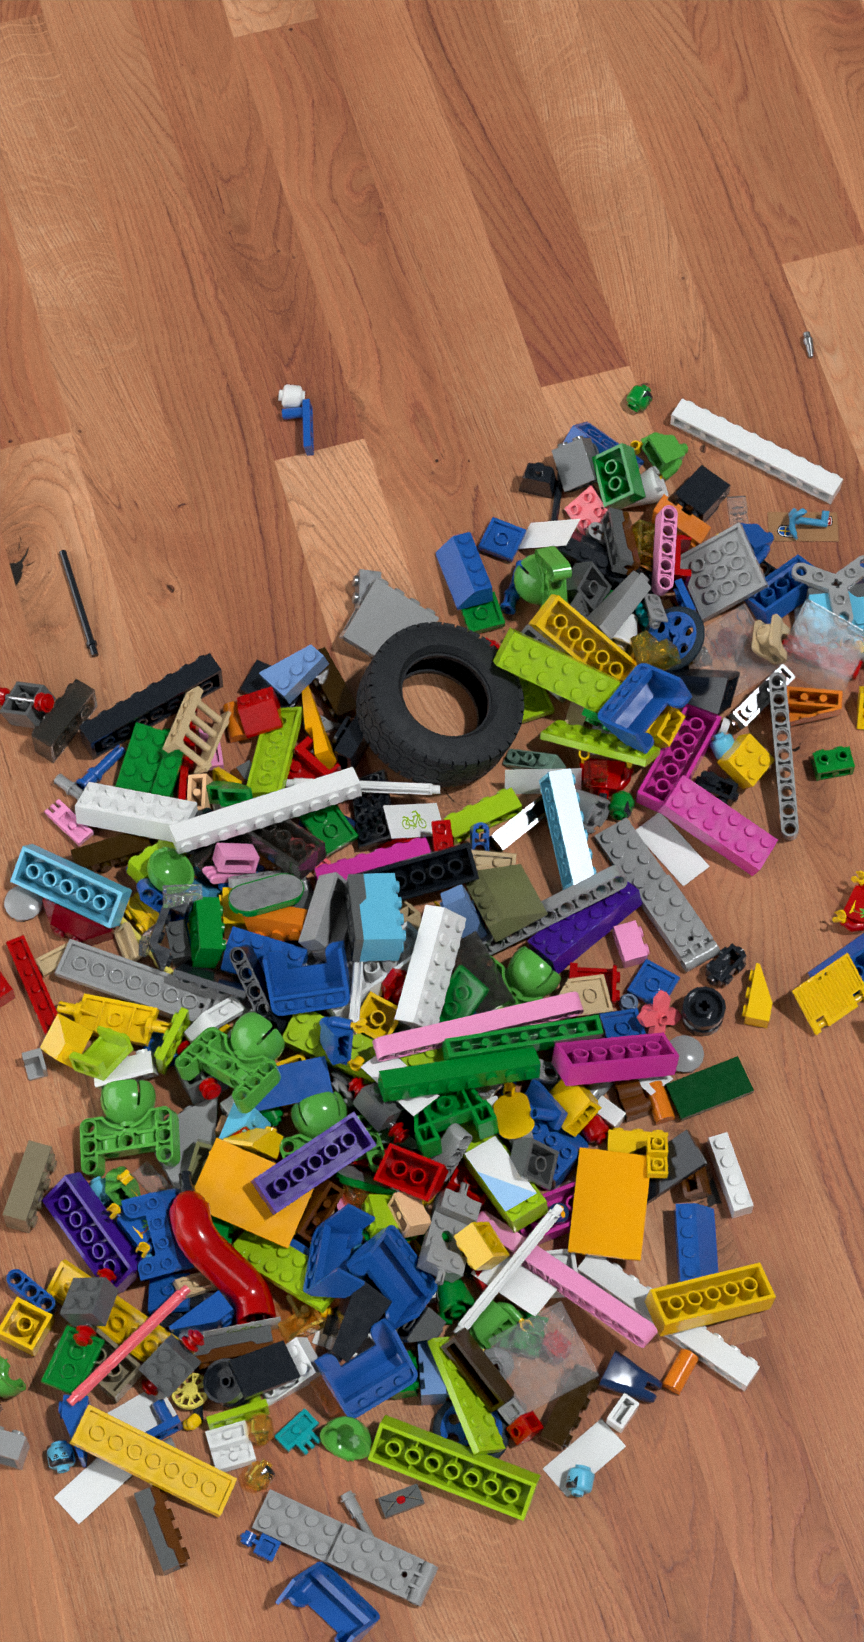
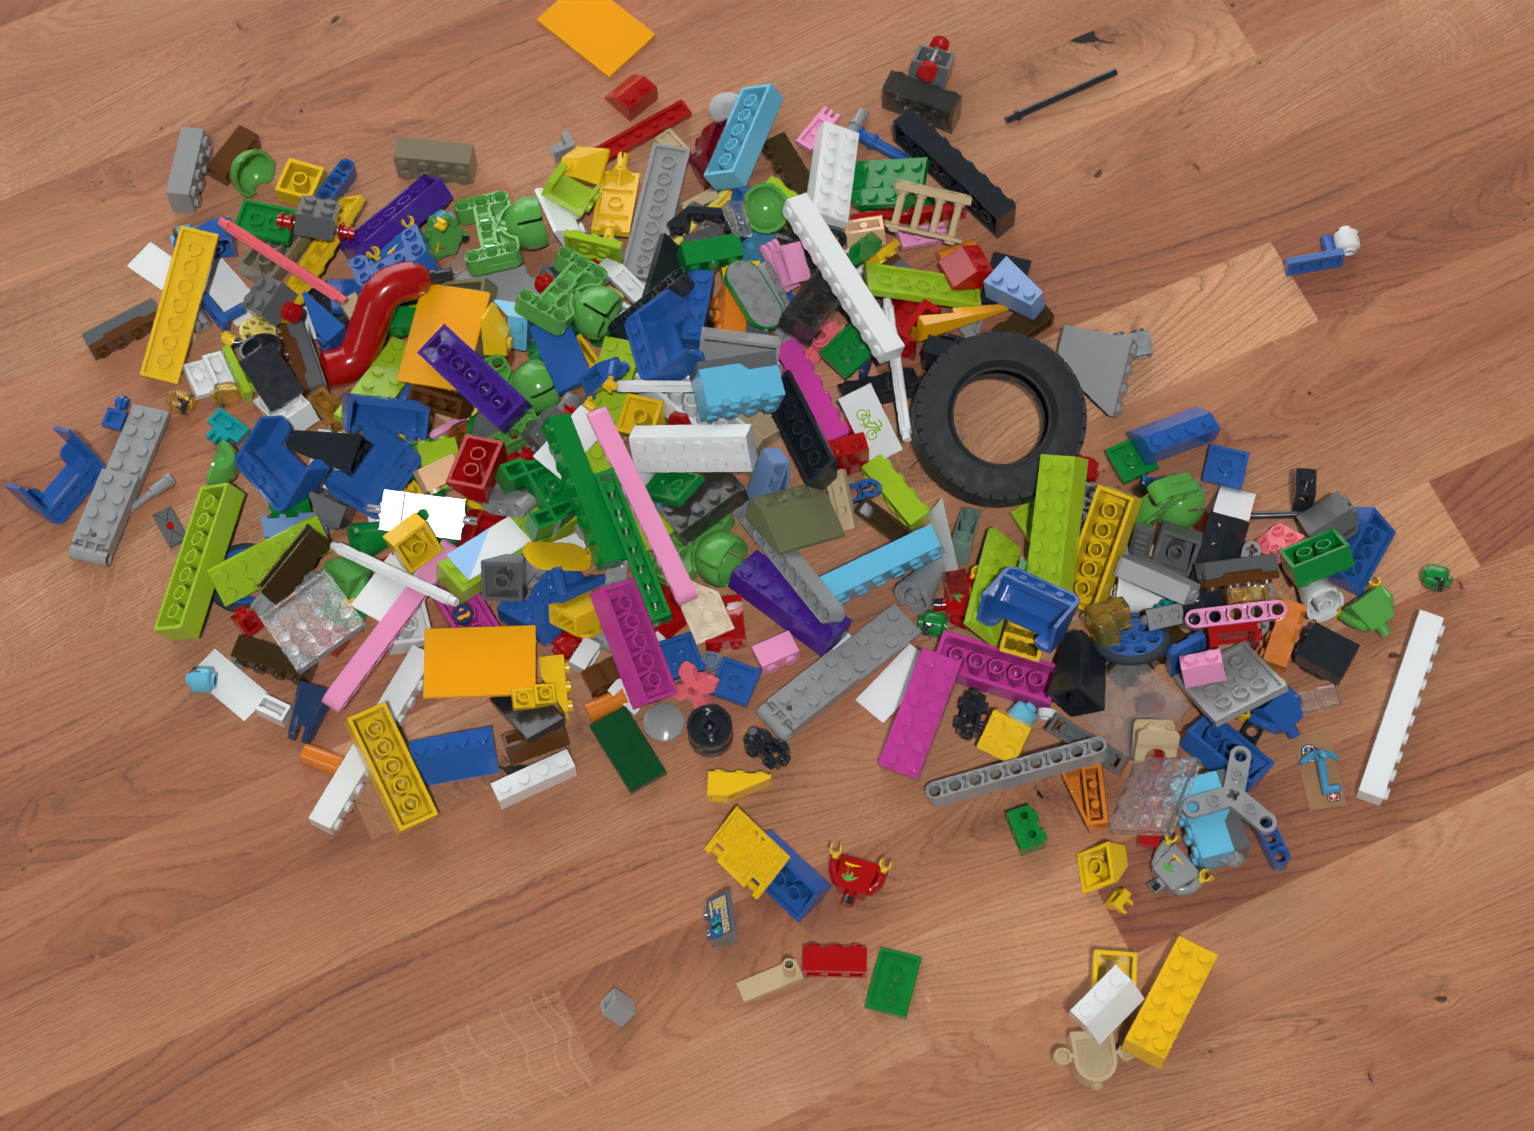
camera: 85 degrees right, 0 degrees up
none -> bright pink brick [1179,648,1226,688]

